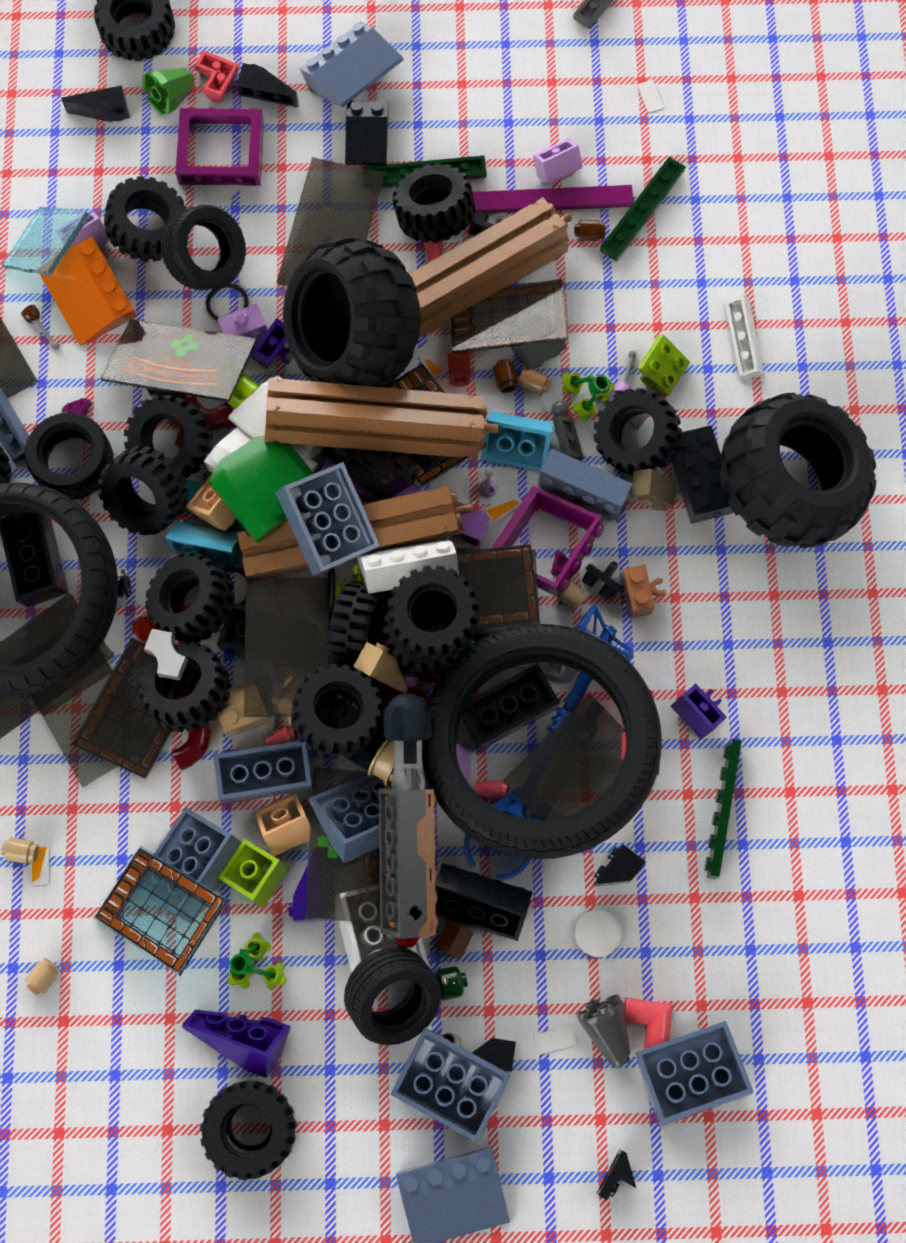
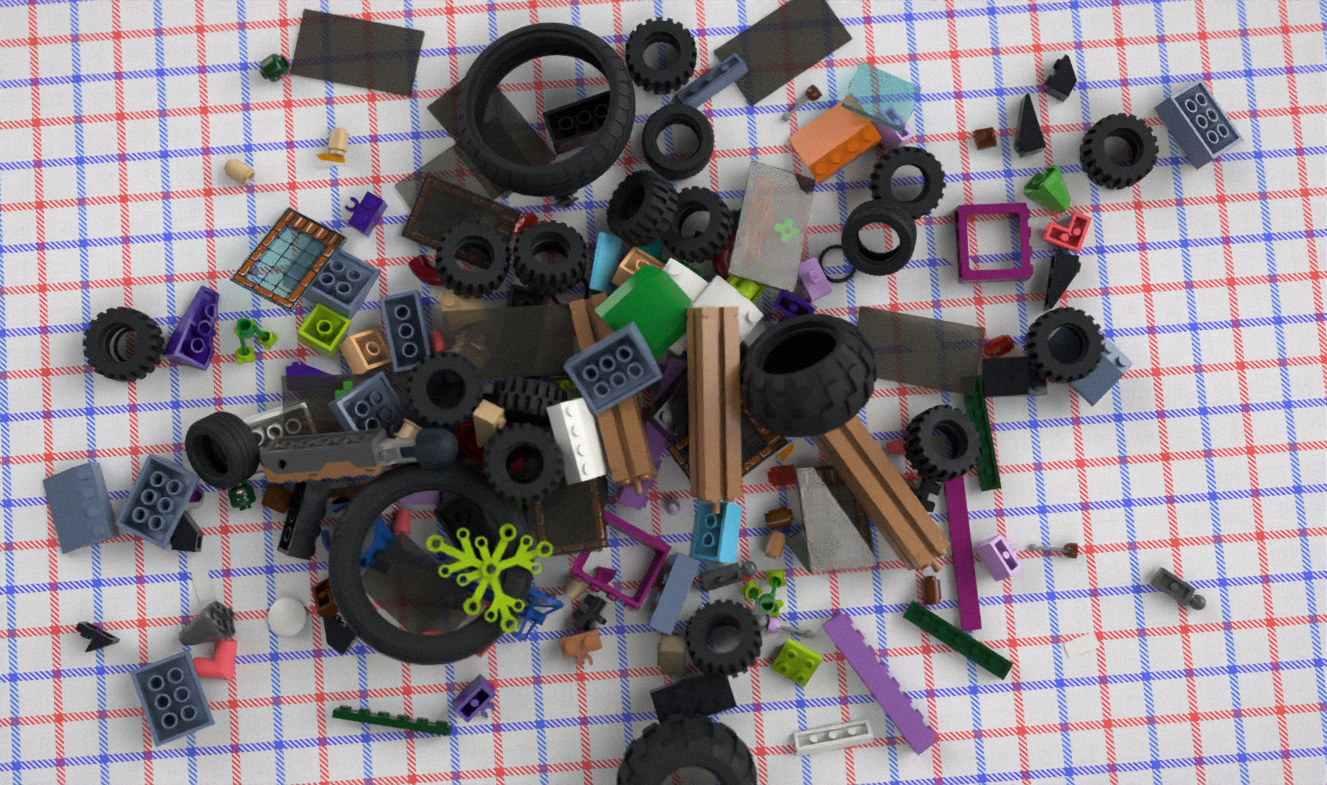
camera: 85 degrees right, 10 degrees up
magenta tile [61,398,92,416] -> none
tile [144,629,188,680] -> none
sticker [484,490,522,524] -> none
none -> reddish brown brick [311,578,338,619]
none -> reddish brown brick [330,484,367,505]
none -> dark purple brick [345,191,388,237]
none -> lime plant [427,524,553,632]
none -> medium lavender brick [822,612,937,756]
none -> reddish brown tile [973,127,997,150]
none -> clear red brick [984,334,1014,358]
none -> black tyre [1024,307,1105,383]
none -> hinge [1029,543,1078,559]
none -> black slope [1044,54,1077,102]

